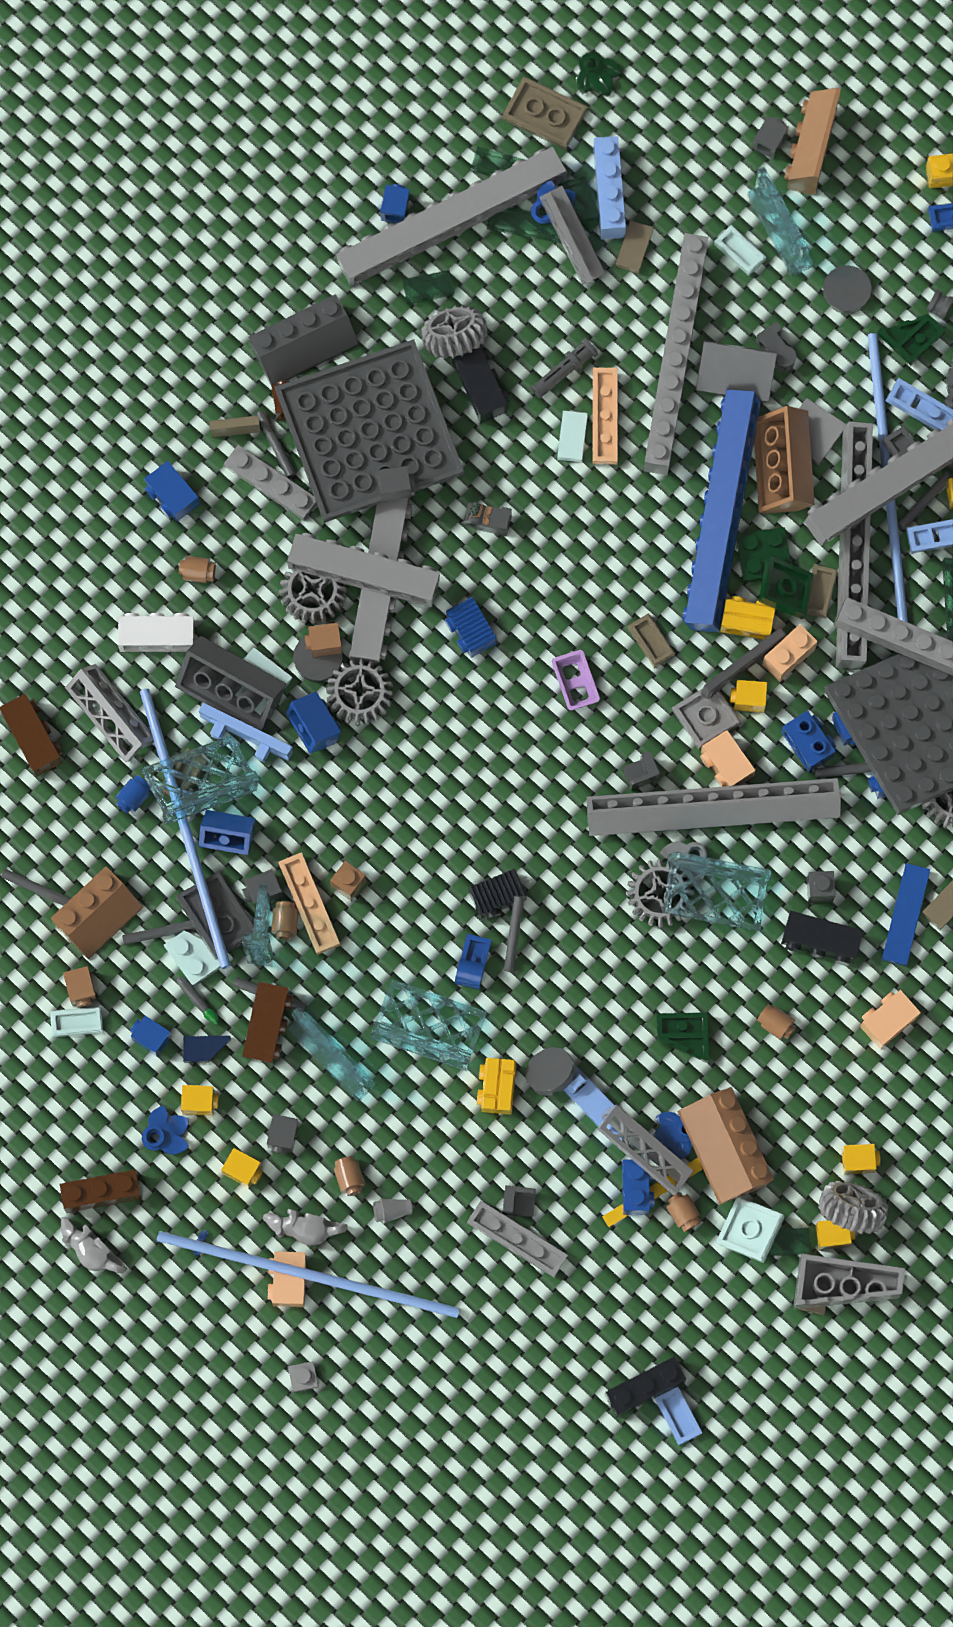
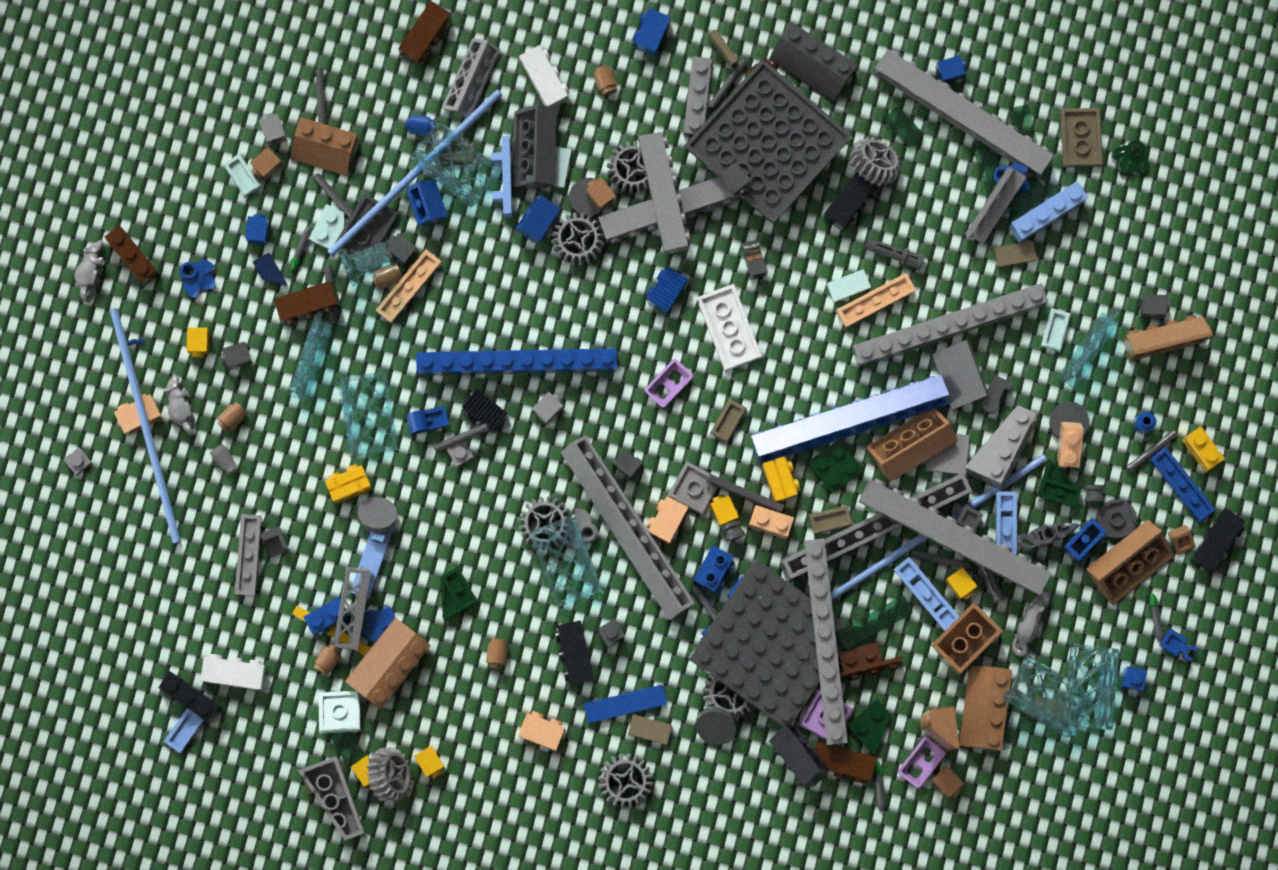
camera: 60 degrees right, 5 degrees up
yellow brick [181,1085,219,1116] -> none
medium nougat brick [330,861,366,901] -> none
dark green plate [759,556,814,619] -> none
none -> white brick [200,654,267,691]
none -> light grey brick [259,113,287,146]
none -> blue brick [416,348,617,376]
none -> light grey plate [447,441,474,467]
none -> light grey brick [532,392,563,425]
none -> white tile [697,284,762,372]
none -> dark grey wheel [722,520,745,542]
none -> light grey wedge [965,405,1037,490]
none -> light nougat piece [1057,422,1084,468]
none -> dark grey bar [1126,430,1177,473]
none -> blue brick [1133,412,1157,434]

